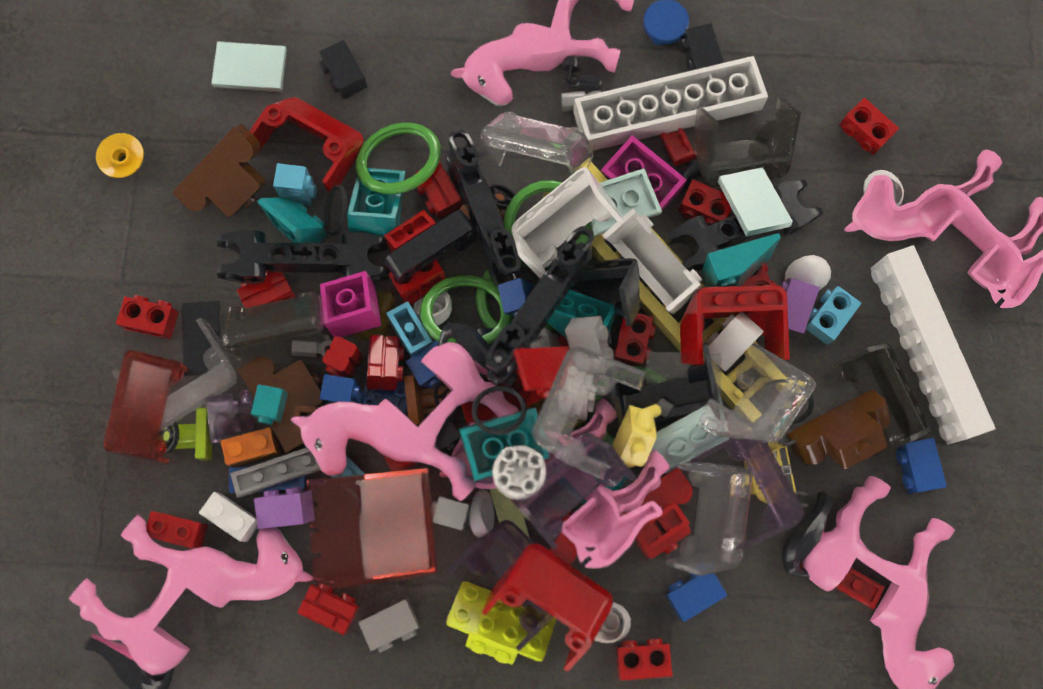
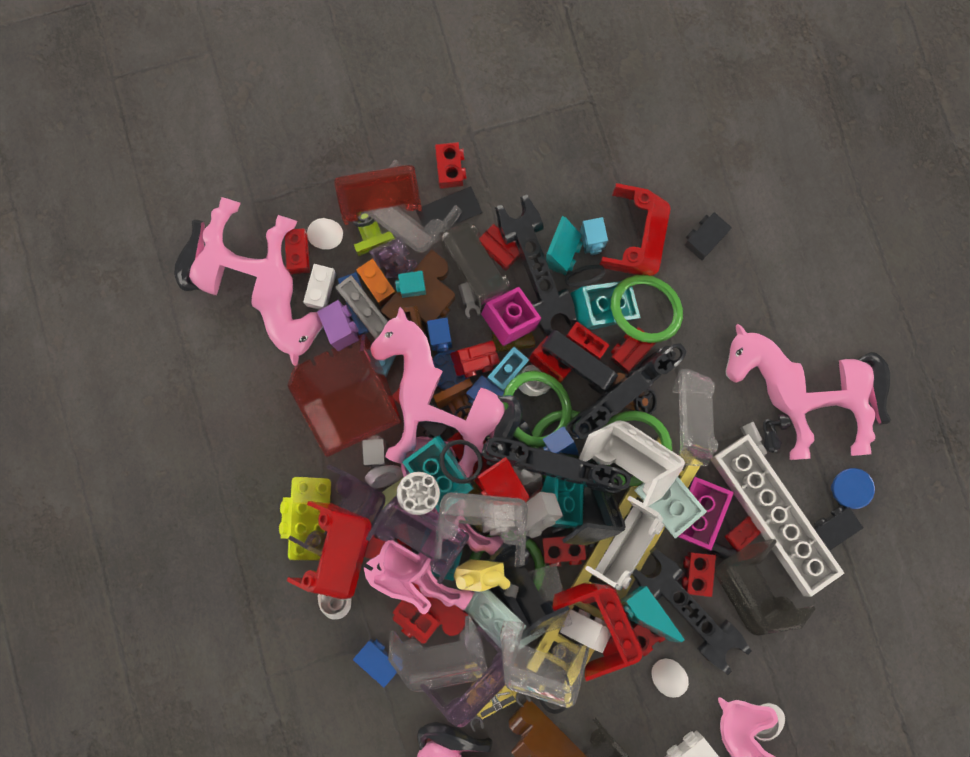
camera: 75 degrees right, 5 degrees up
yellow dish [96,133,144,178] -> none
reddish brown brick [172,124,267,217] -> none
light aqua tile [211,42,287,92] -> none
red brick [297,582,360,635] -> none
red brick [322,336,364,379] -> none
light grey brick [358,599,420,653] -> none
red brick [615,638,673,681] -> none
light aqua tile [718,167,793,237] -> none
medium lavender brick [781,278,820,334] -> none
medium azure brick [806,286,862,345] -> none
red brick [839,97,899,155] -> none
none -> white hat [307,218,343,250]

